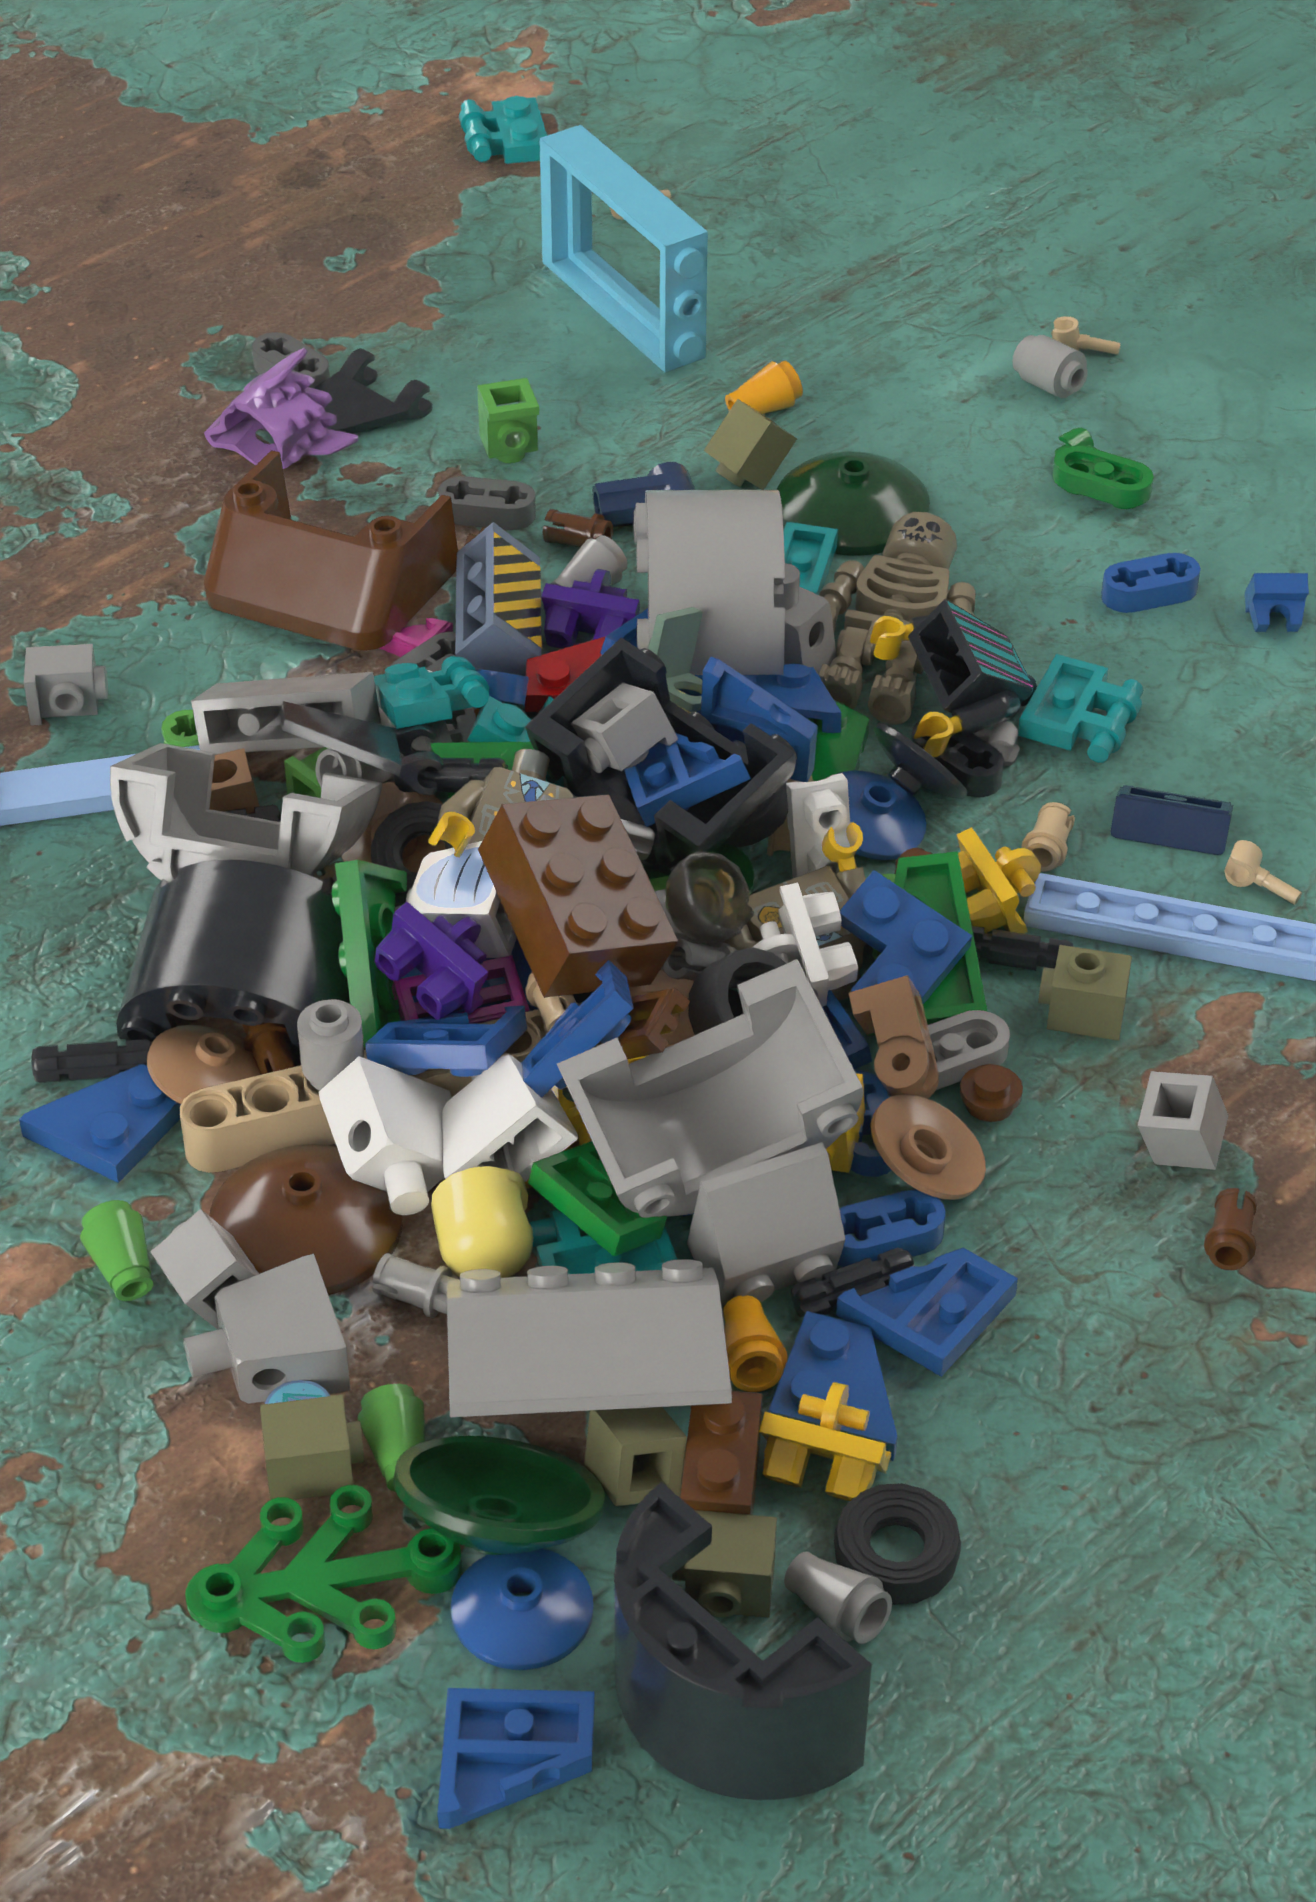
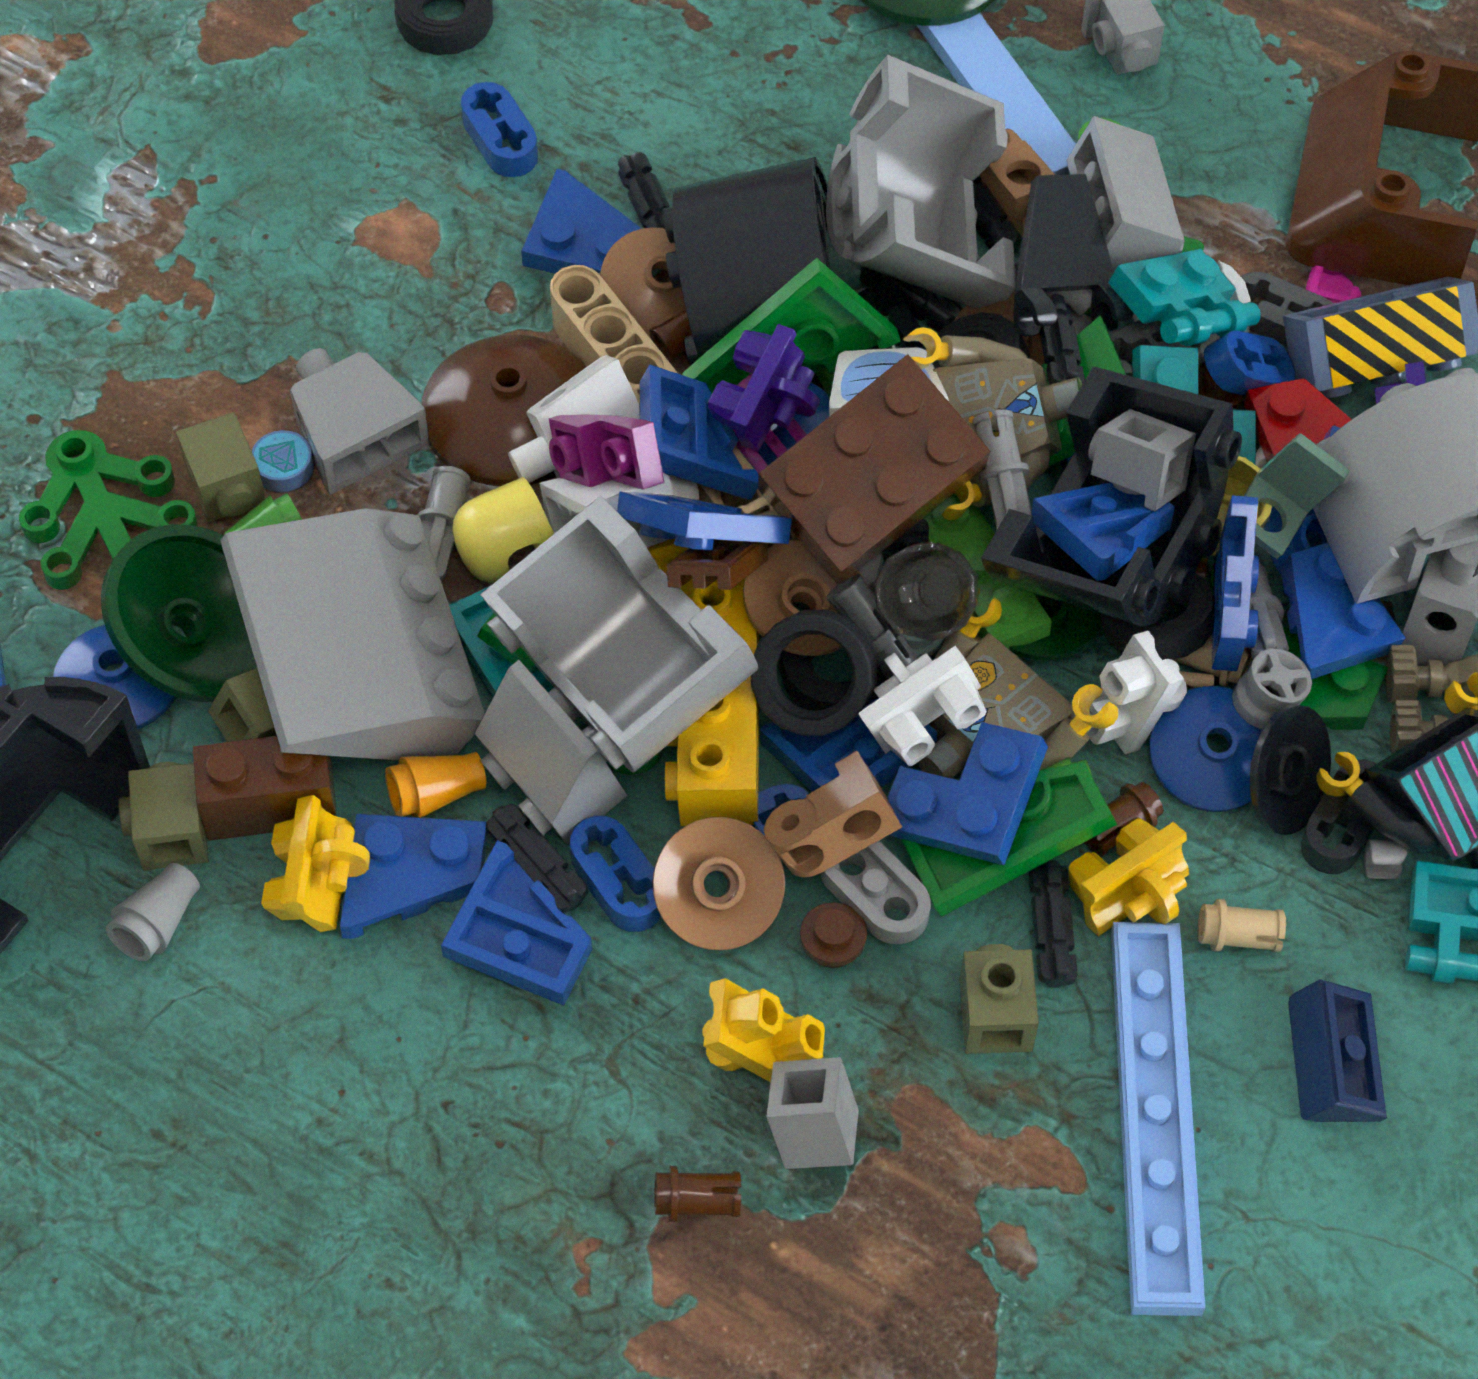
camera: 75 degrees right, 15 degrees up
bright green cone [80,1200,153,1301] -> none
light grey brick [150,1209,259,1330] -> none
light grey brick [297,1000,364,1091] -> none
black tyre [834,1483,961,1605] -> none
tan hand [1225,840,1302,905] -> none
none -> magenta slope [549,415,665,490]
none -> yellow hips [702,978,825,1083]
none -> light grey wheel [1232,648,1312,729]

